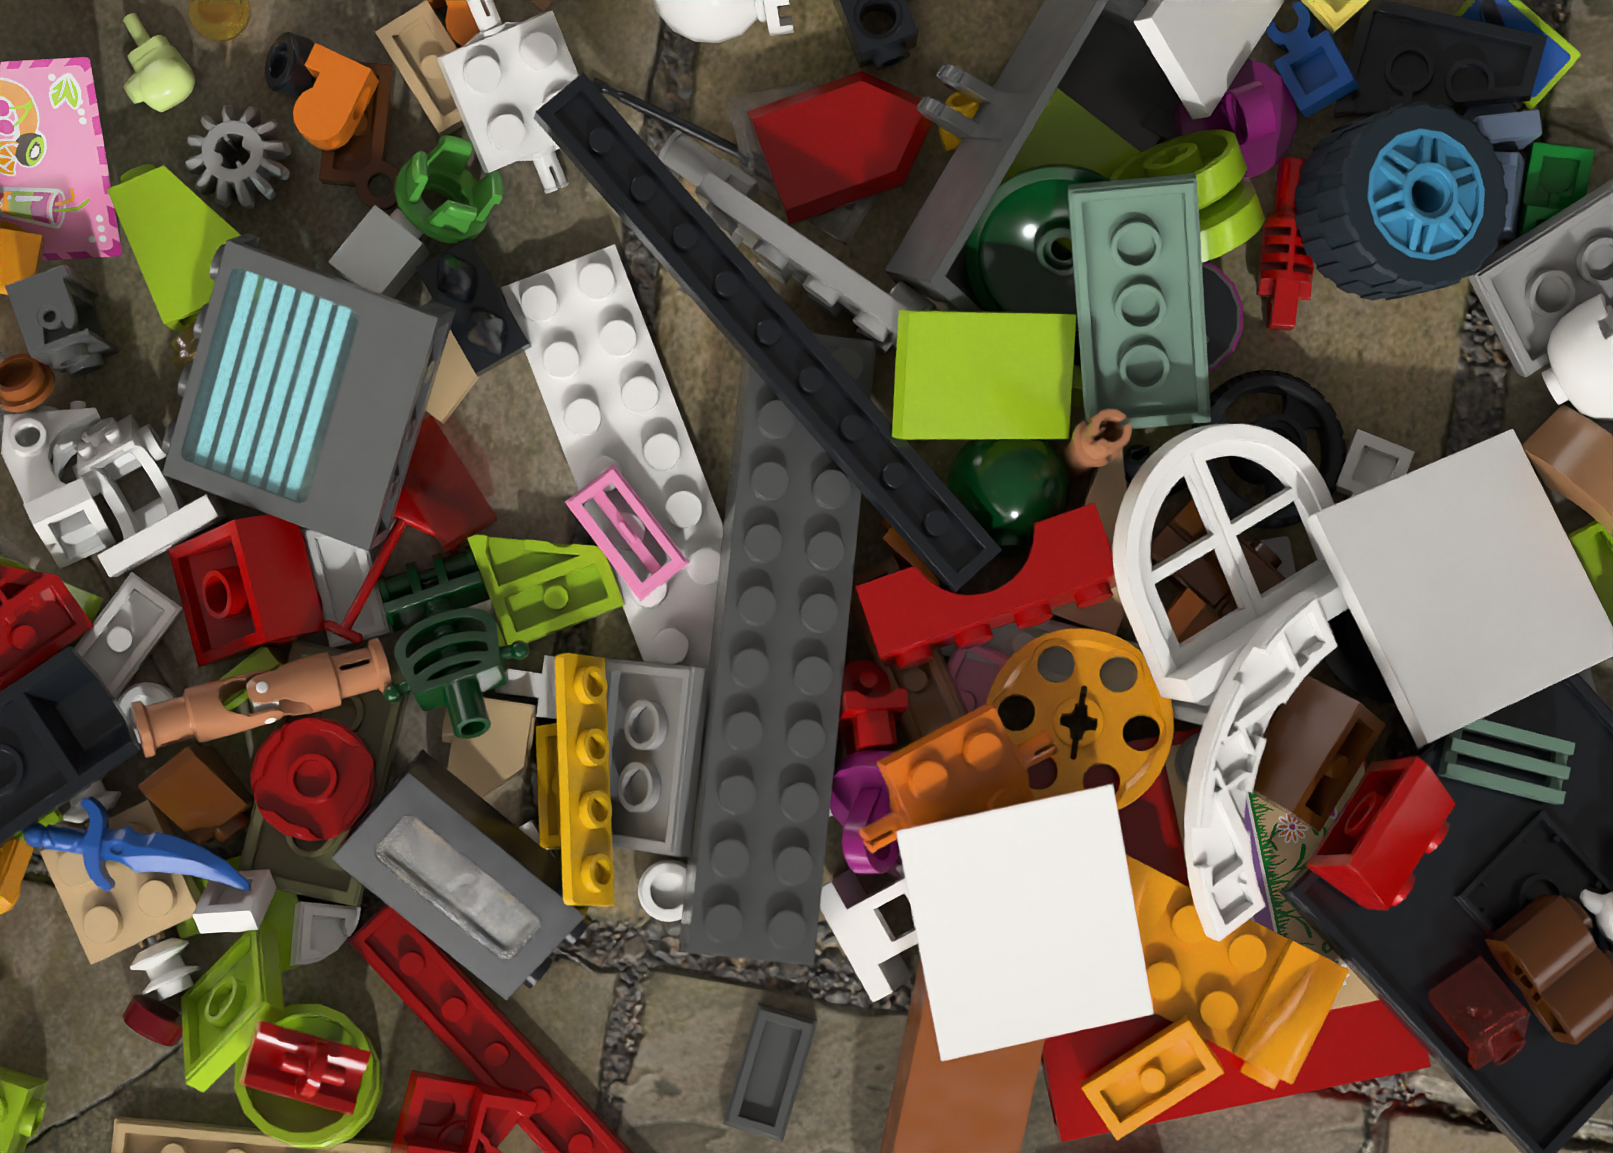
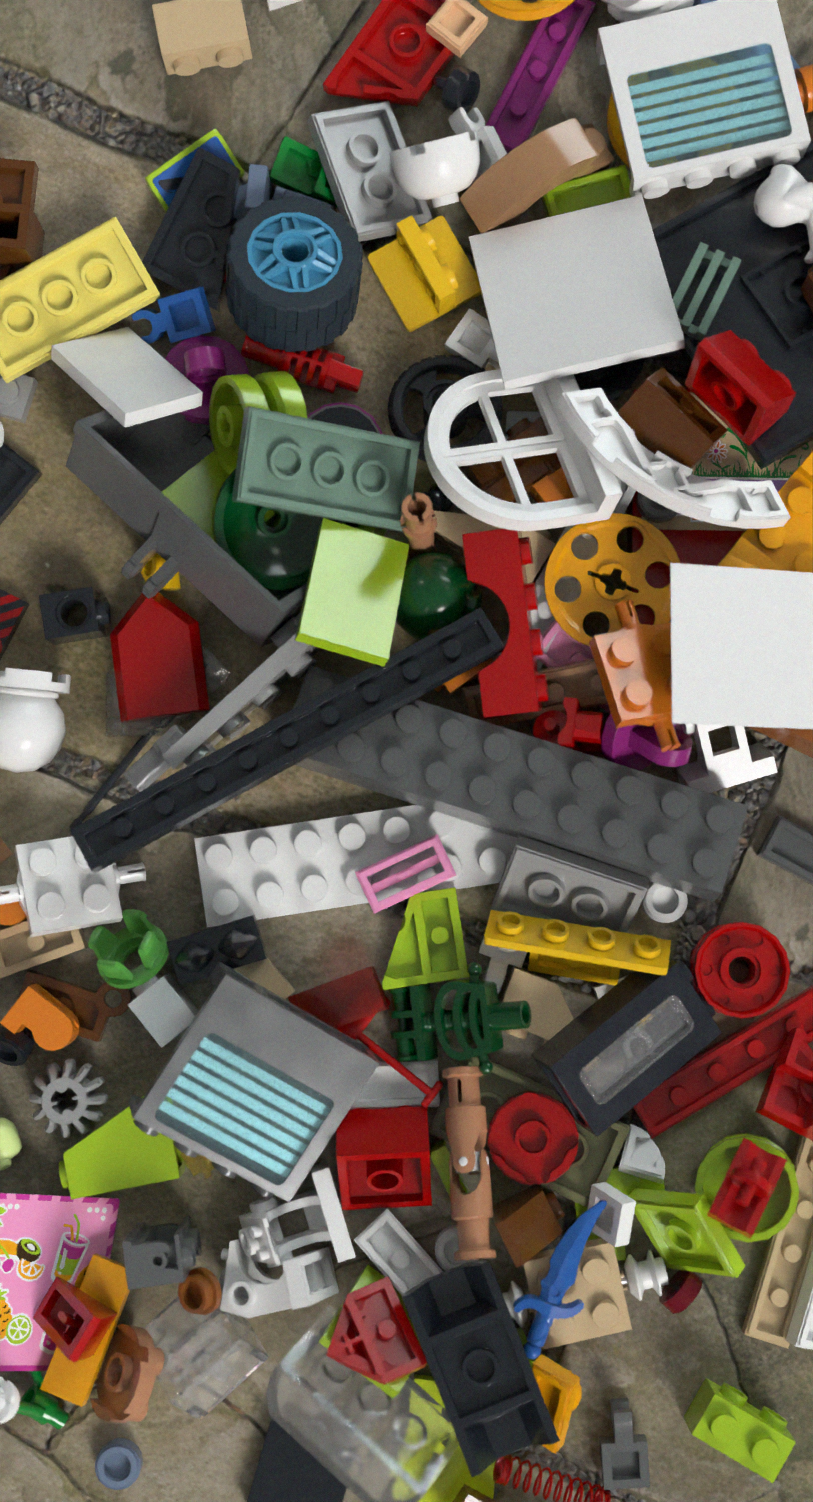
camera: 75 degrees left, 0 degrees up
none -> yellow bracket [367,215,482,332]
none -> red wheel [688,922,790,1018]

